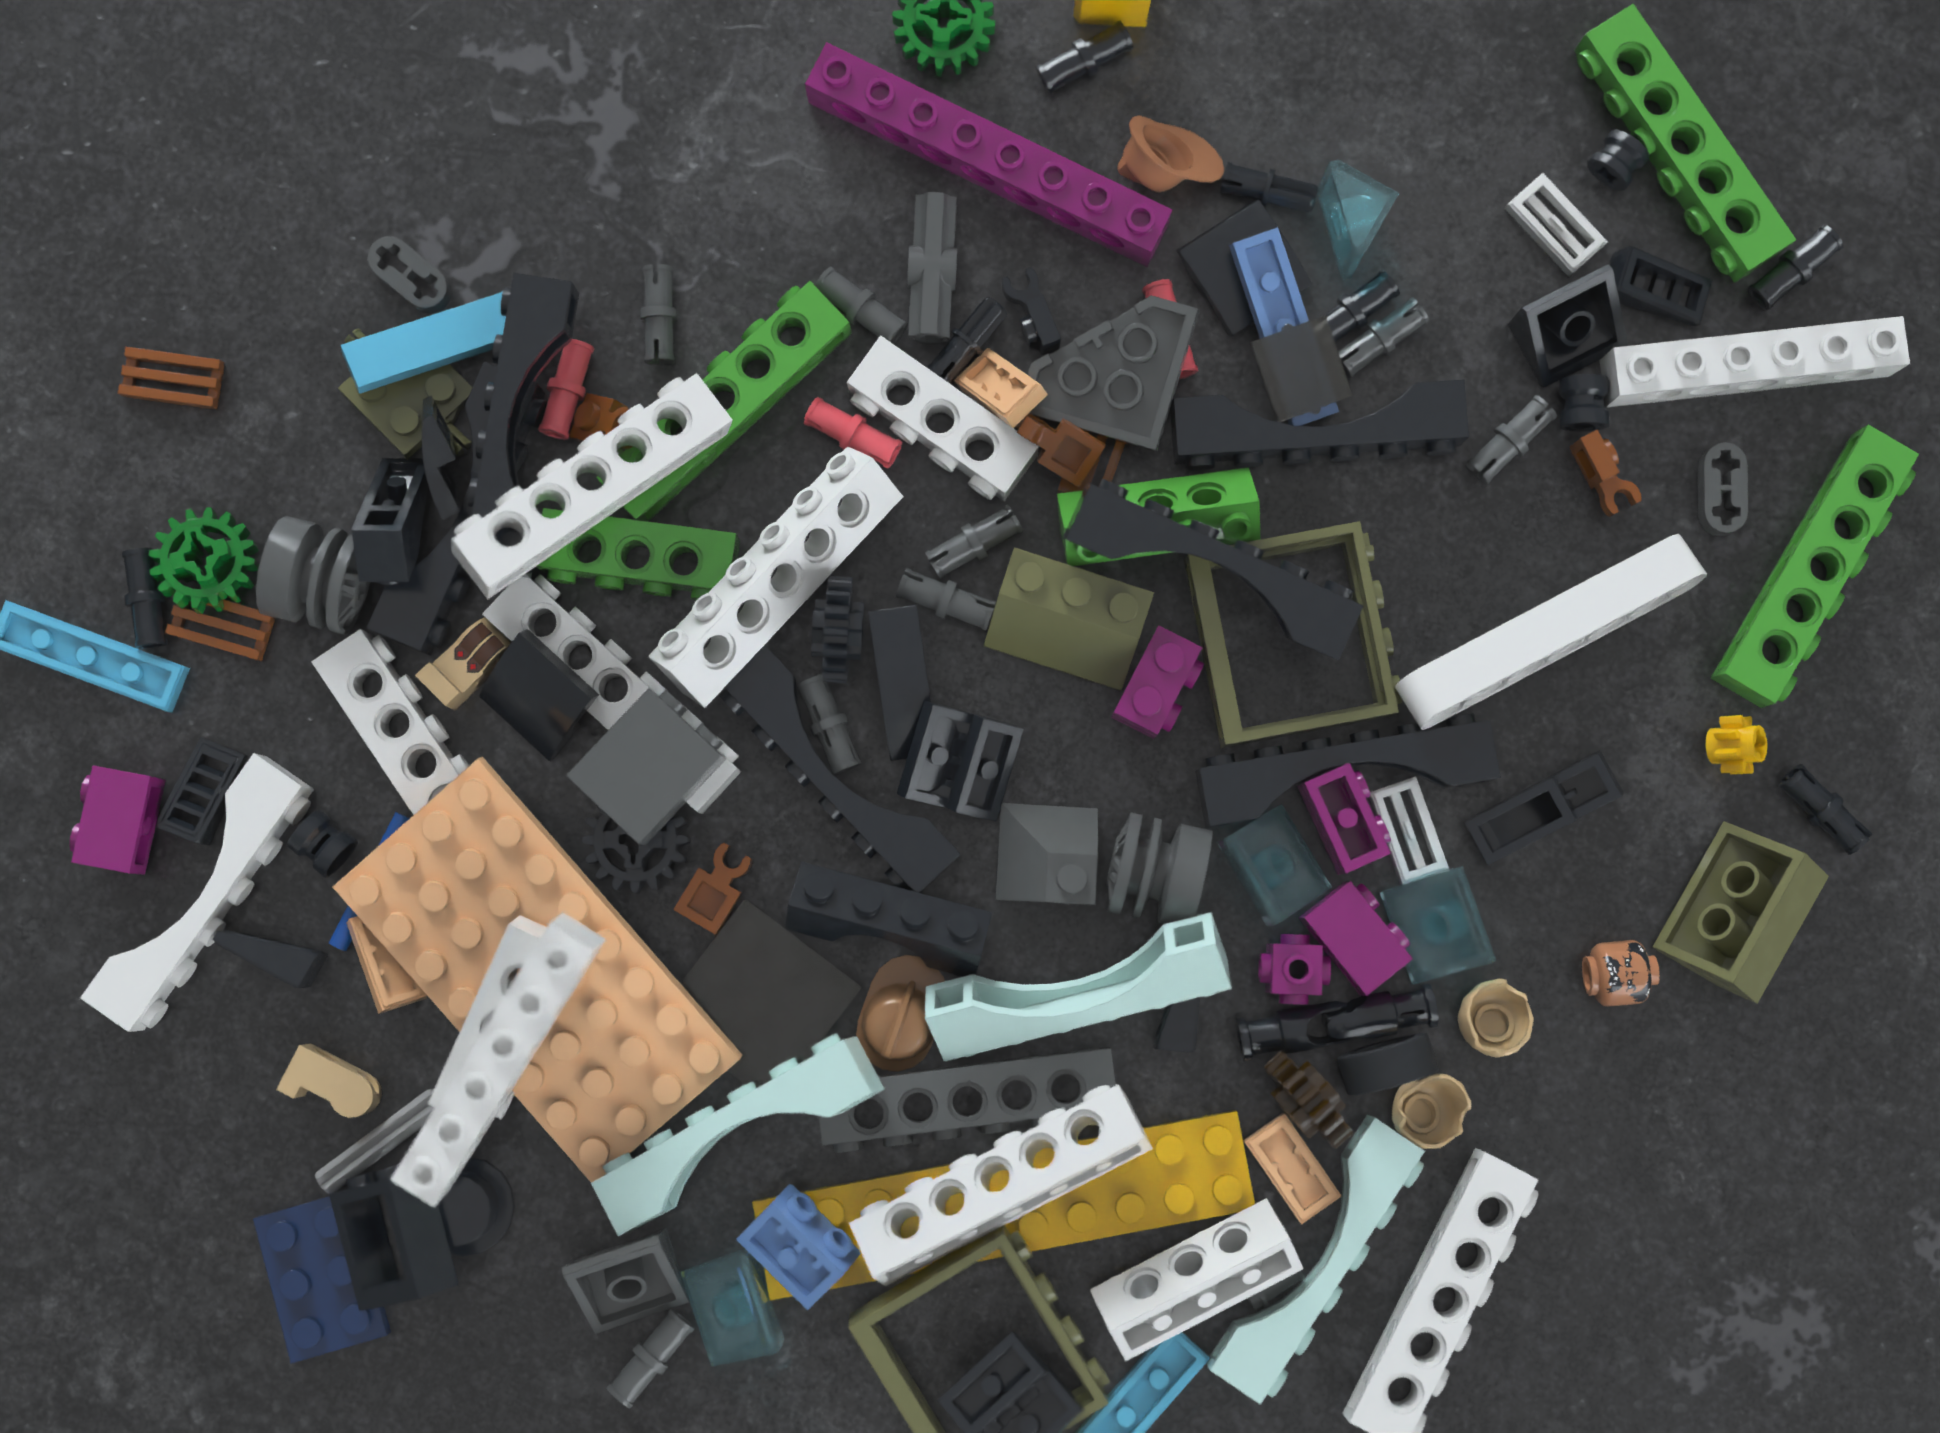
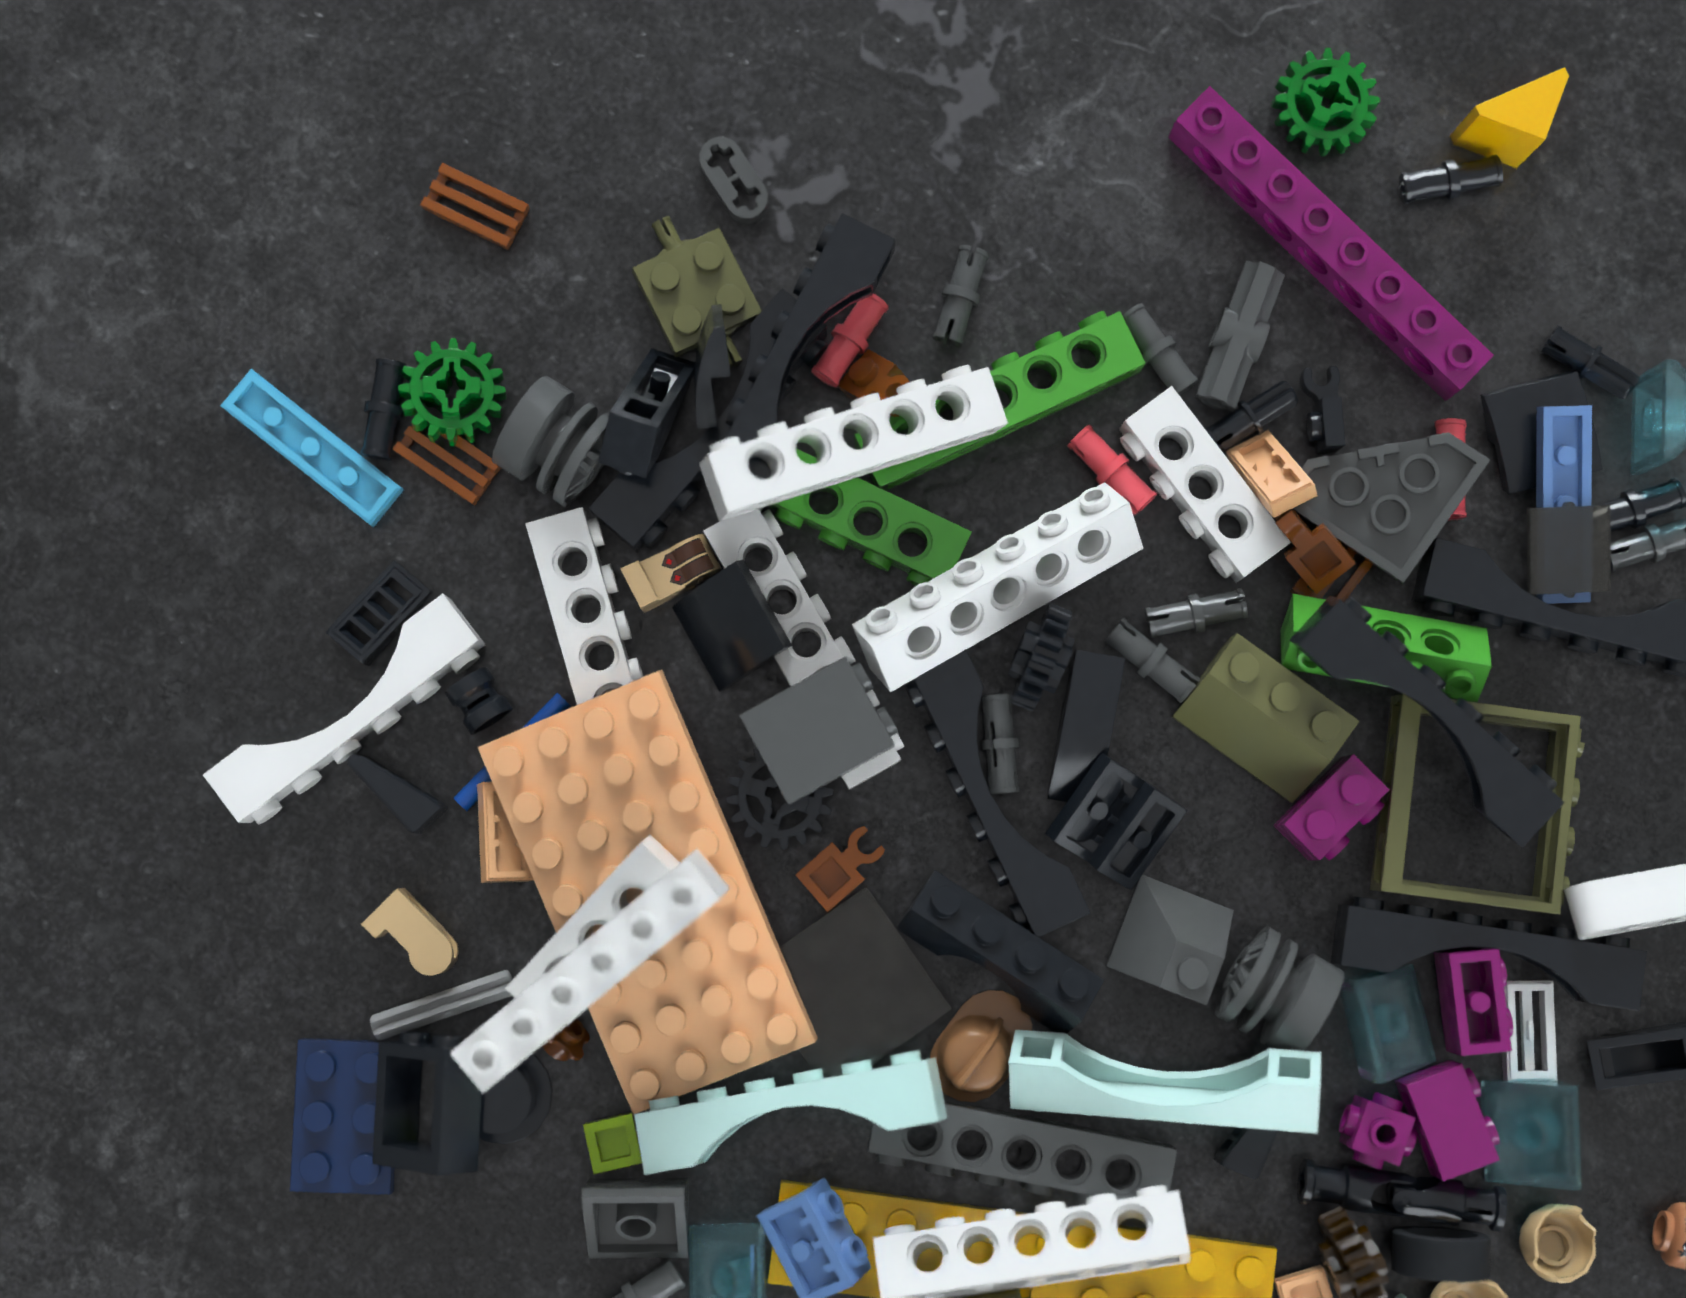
camera: 15 degrees right, 0 degrees up
magenta brick [69,765,166,875] -> none
medium azure tile [341,292,506,394] -> none
nougat piece [1117,116,1224,193] -> none
none -> reddish brown plate [542,1018,590,1061]
none -> lime plate [583,1112,642,1174]

